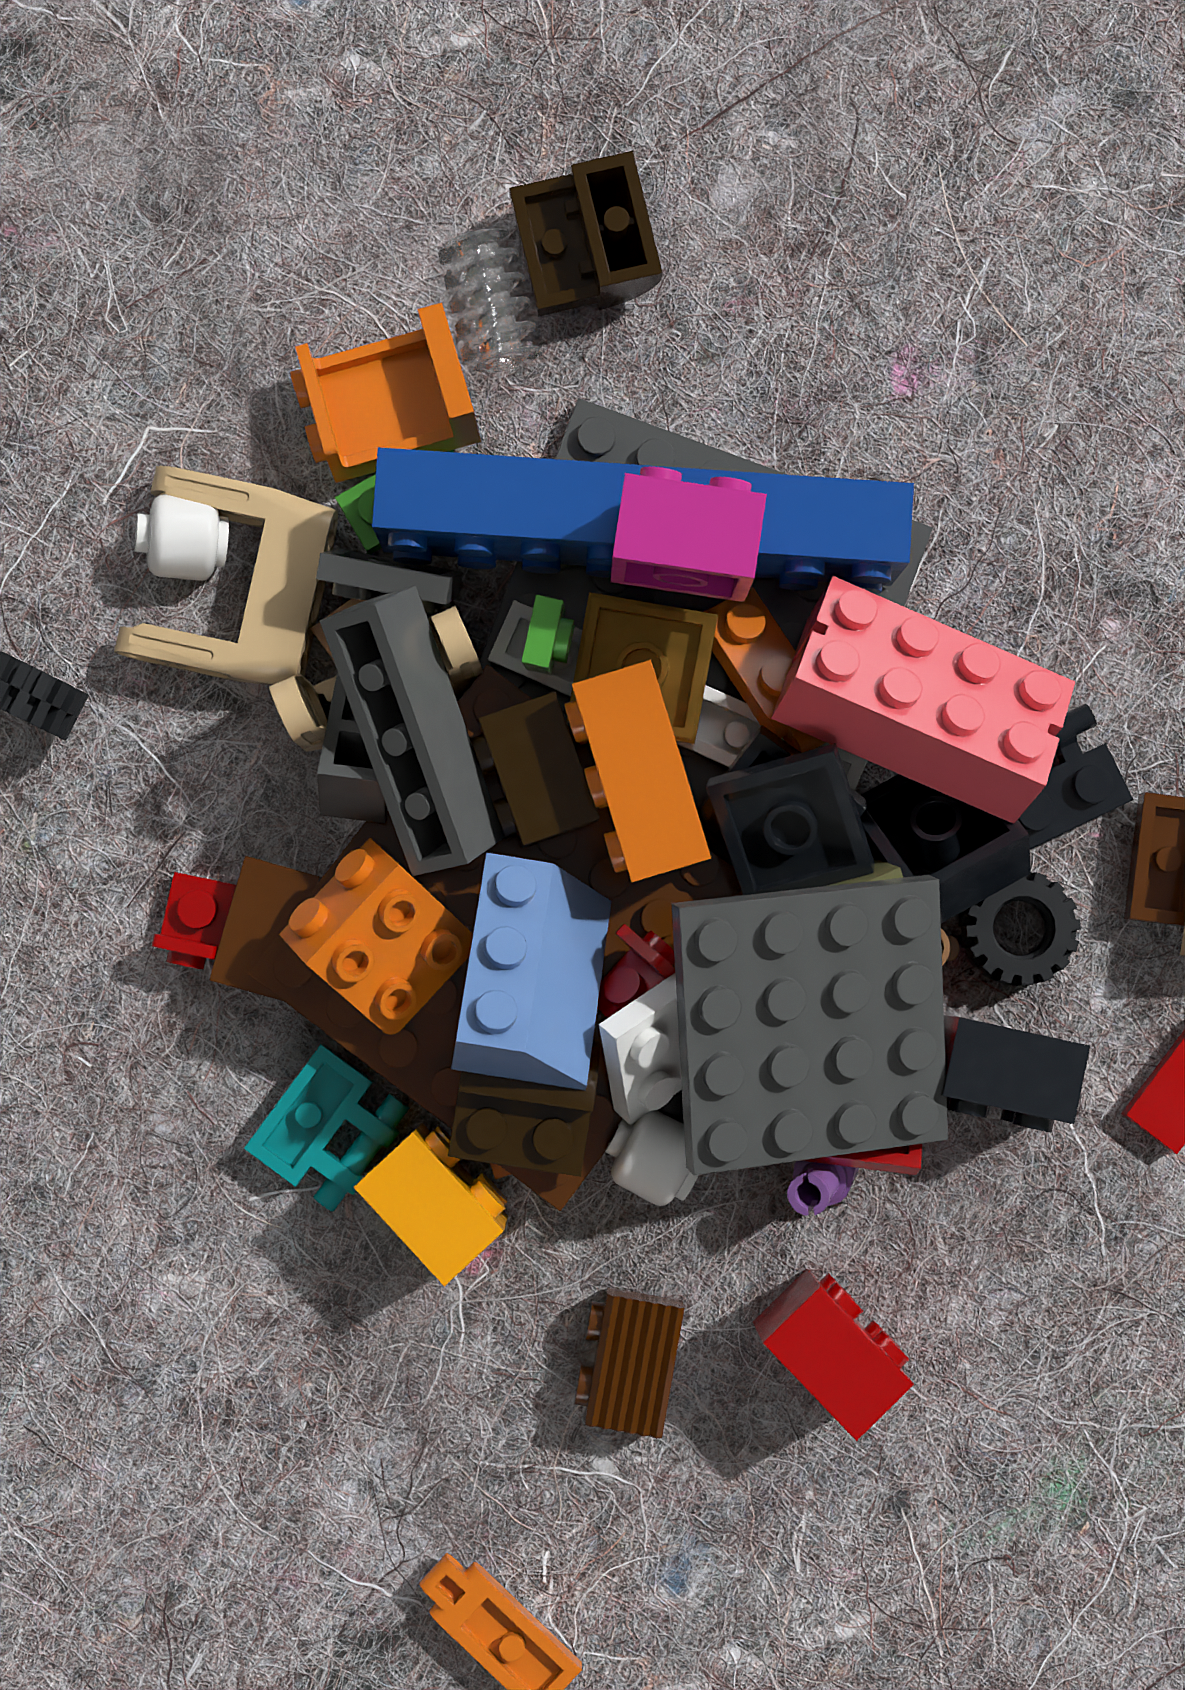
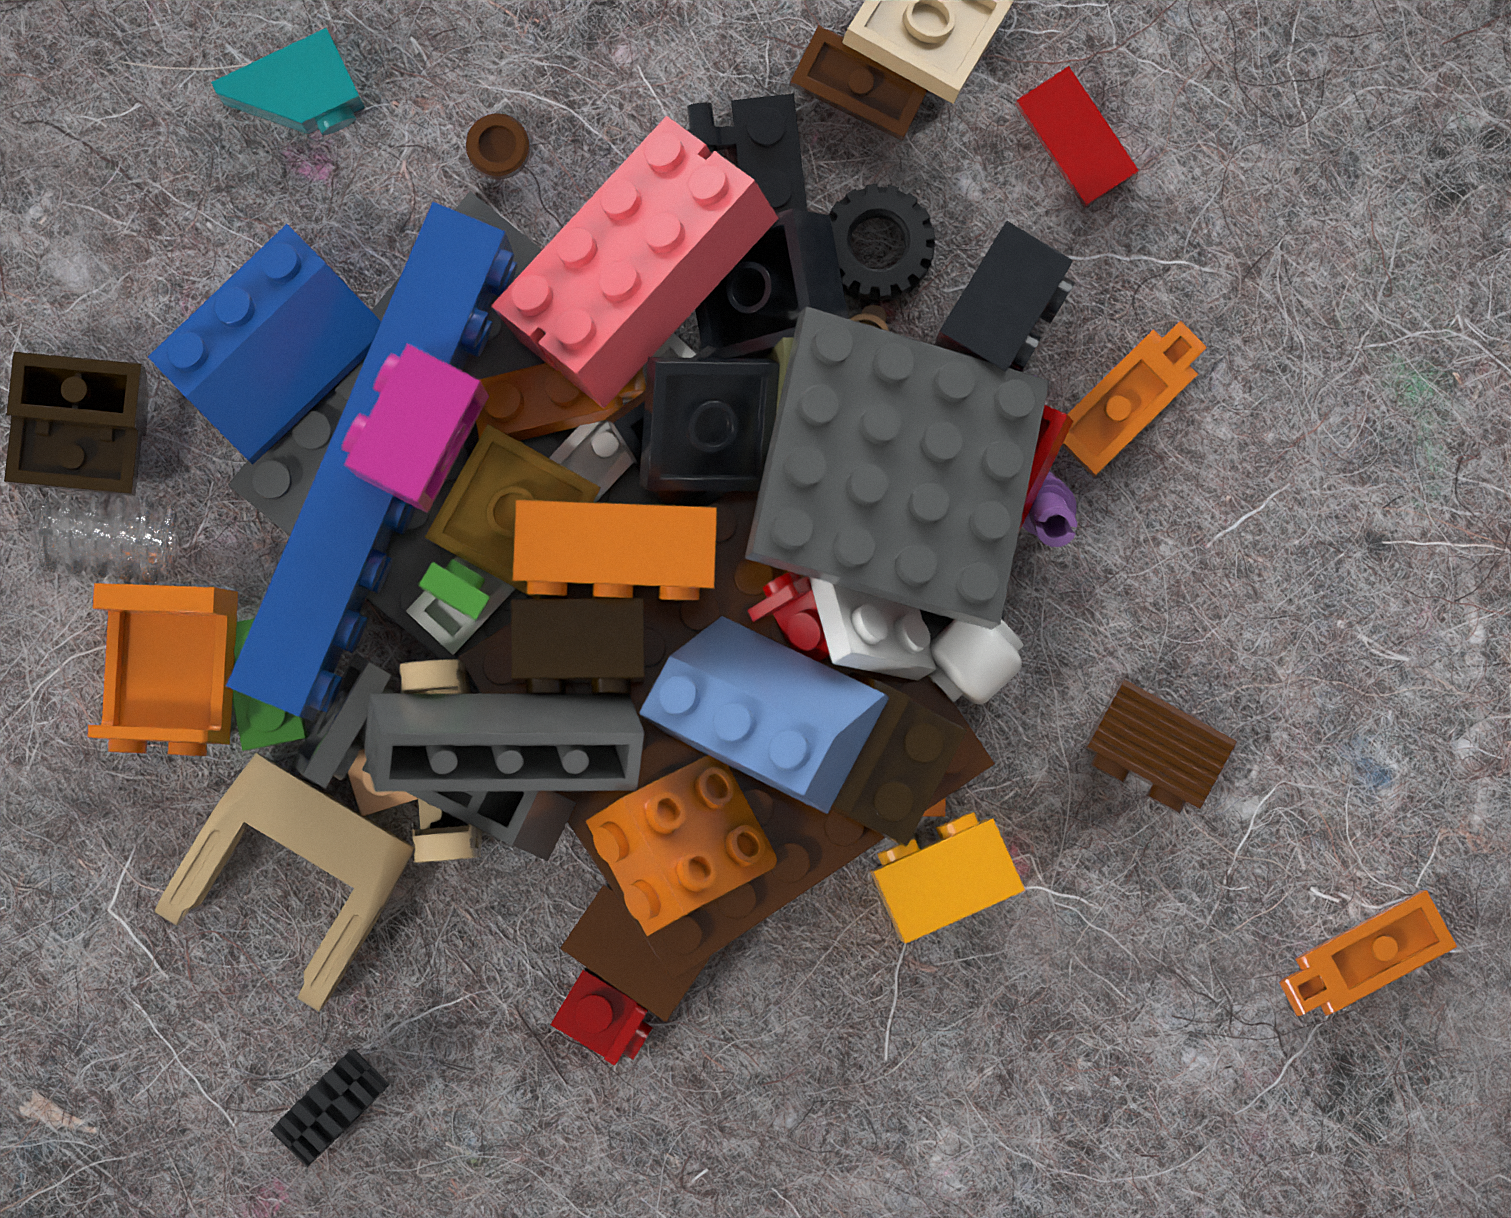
camera: 70 degrees left, 0 degrees up
white head [134,494,229,581] -> none
teal plate [244,1043,410,1212] -> none
red brick [753,1269,914,1441] -> none
none -> blue slope [148,224,381,465]
none -> teal slope [211,28,365,135]
none -> reddish brown tile [466,113,530,180]
none -> orange hinge [1062,320,1207,477]

